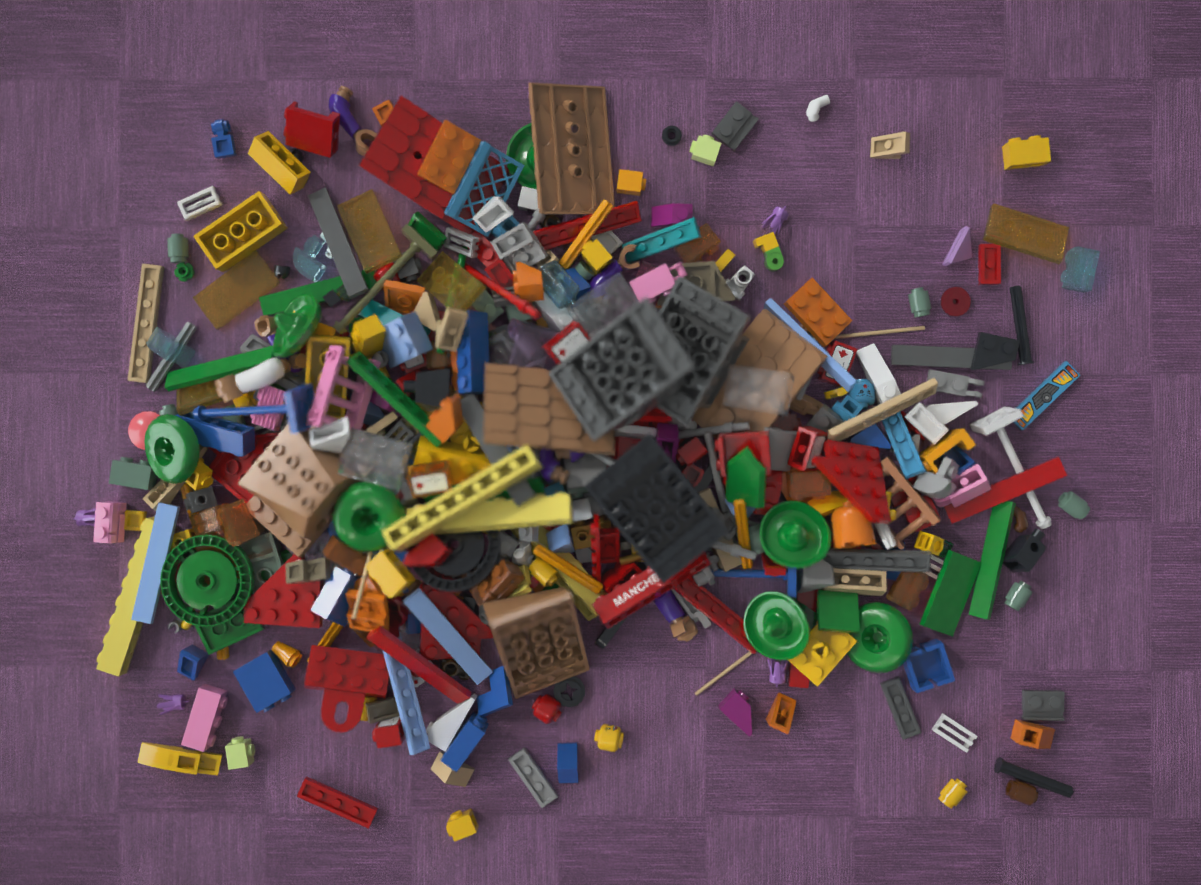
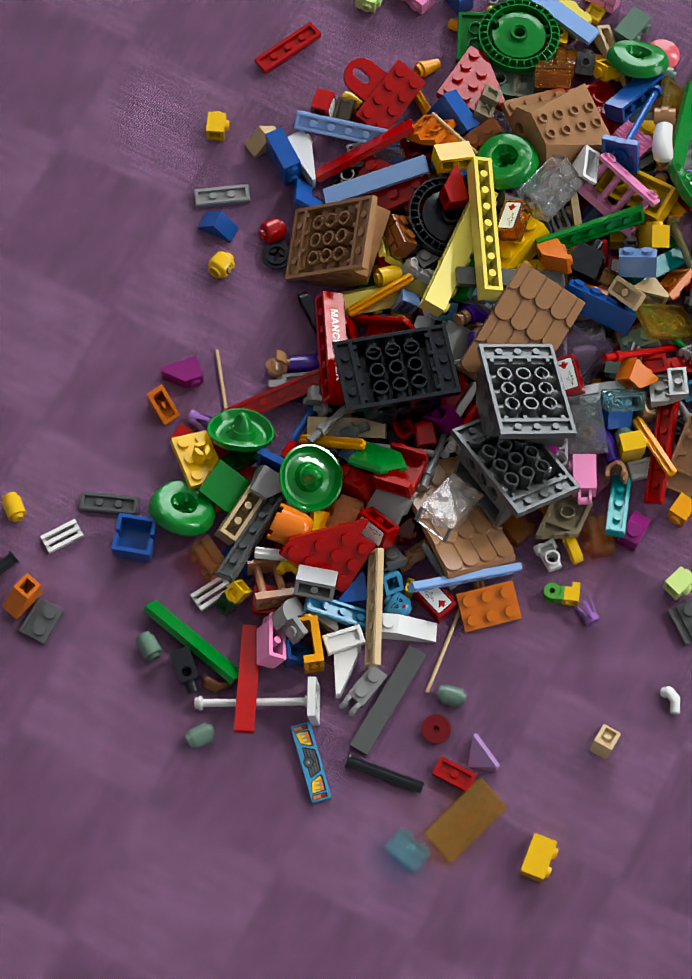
camera: 120 degrees right, 20 degrees down
blue brick [233,650,296,713] -> none
green tile [920,550,981,637] -> none
black wing [970,332,1020,371] -> none
none -> light grey brick [294,564,338,601]

